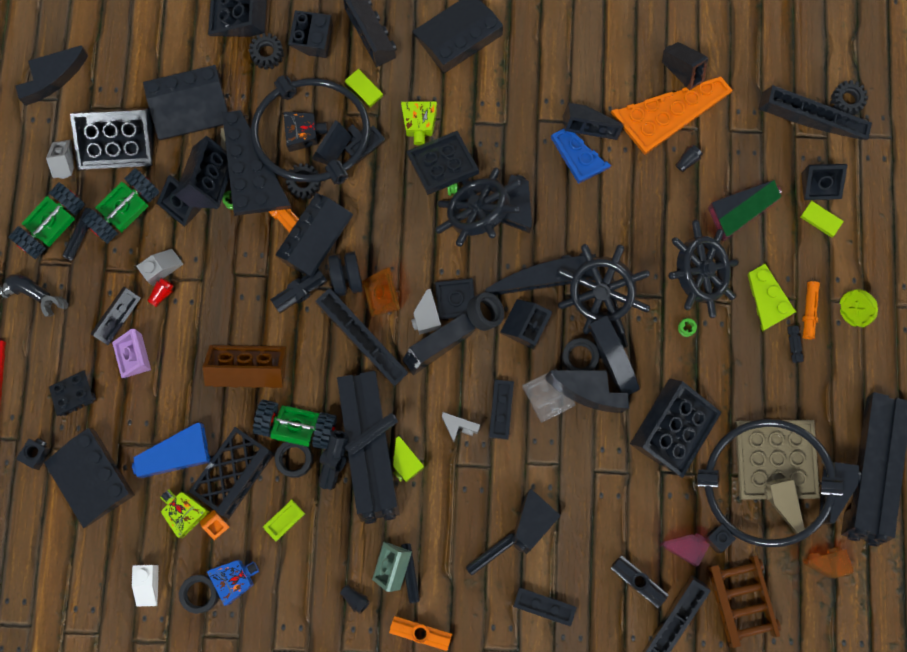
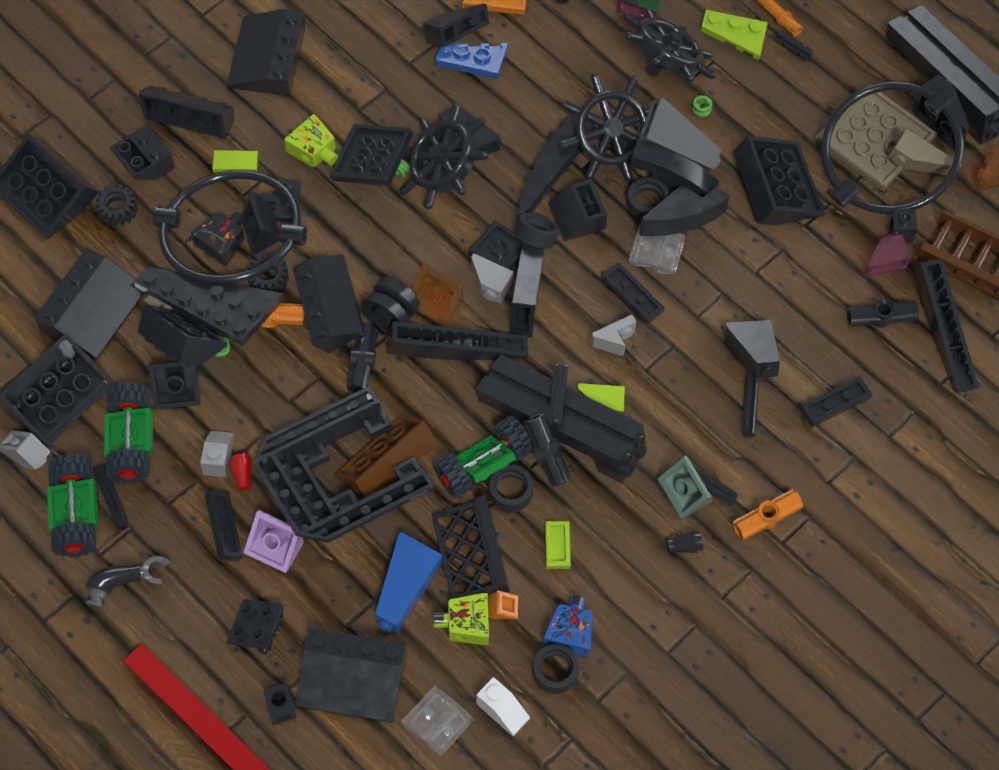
camera: 50 degrees left, 15 degrees down
none -> black slope [253,386,436,543]
none -> clear slope [401,686,474,756]
none -> dark grey slope [639,98,721,172]

